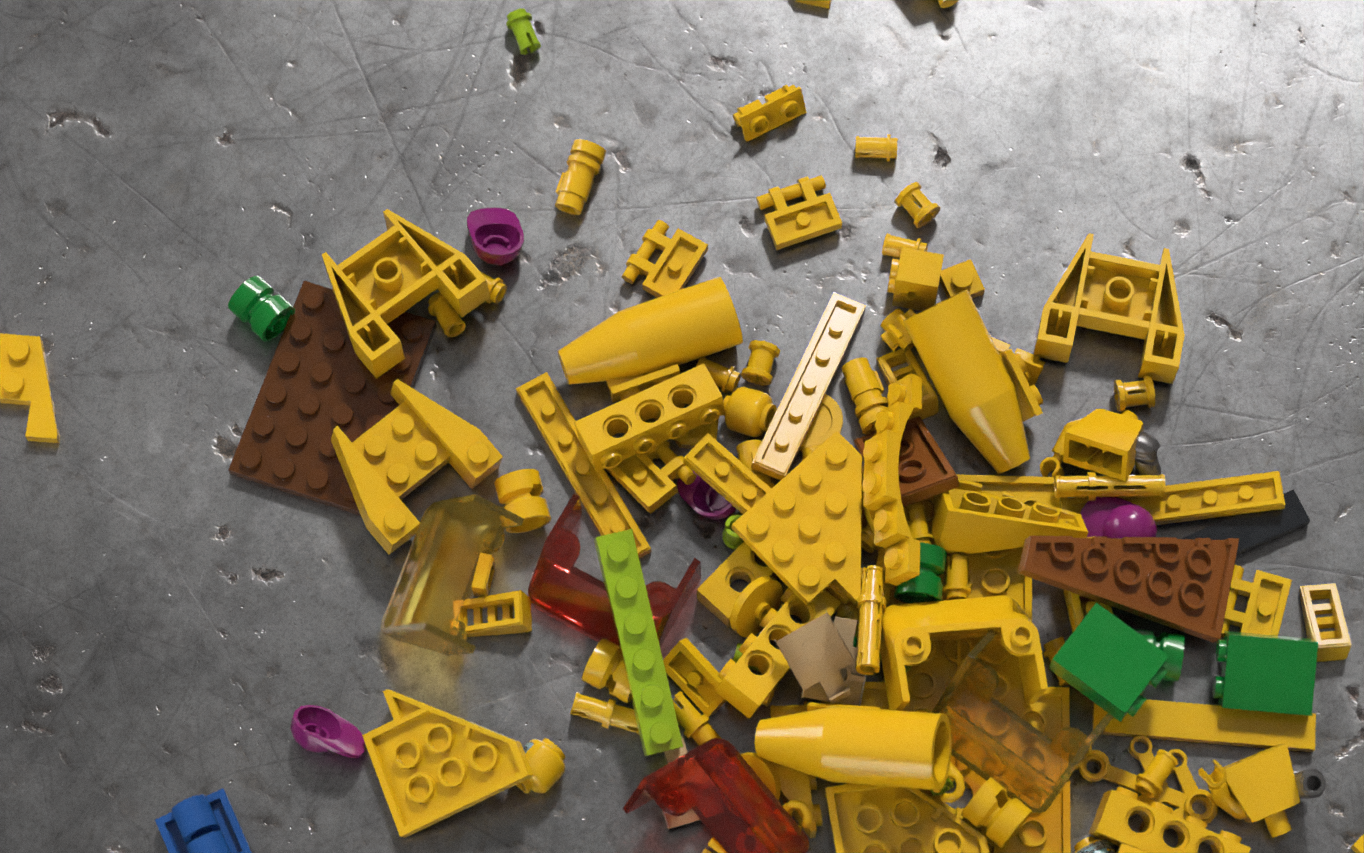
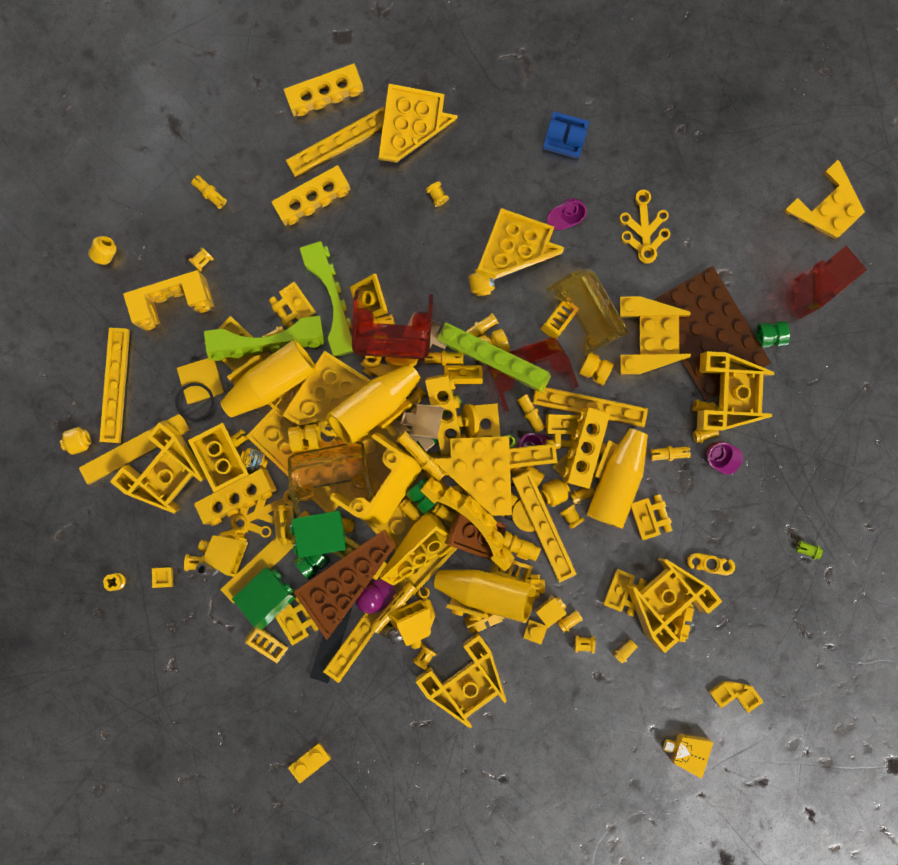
camera: 125 degrees right, 15 degrees up
yellow tile [471,552,496,597] -> none
yellow axle [555,139,606,215] -> none
yellow pin [1135,749,1178,799] -> none
none -> yellow bush [184,554,205,571]
none -> yellow hinge [274,505,296,546]
none -> yellow pin [517,394,546,433]
none -> yellow plant [619,189,670,264]
none -> yellow wedge [627,558,722,653]
none -> yellow pin [650,446,691,461]
none -> yellow piece [687,553,735,576]
none -> clear red windscreen [794,246,867,319]

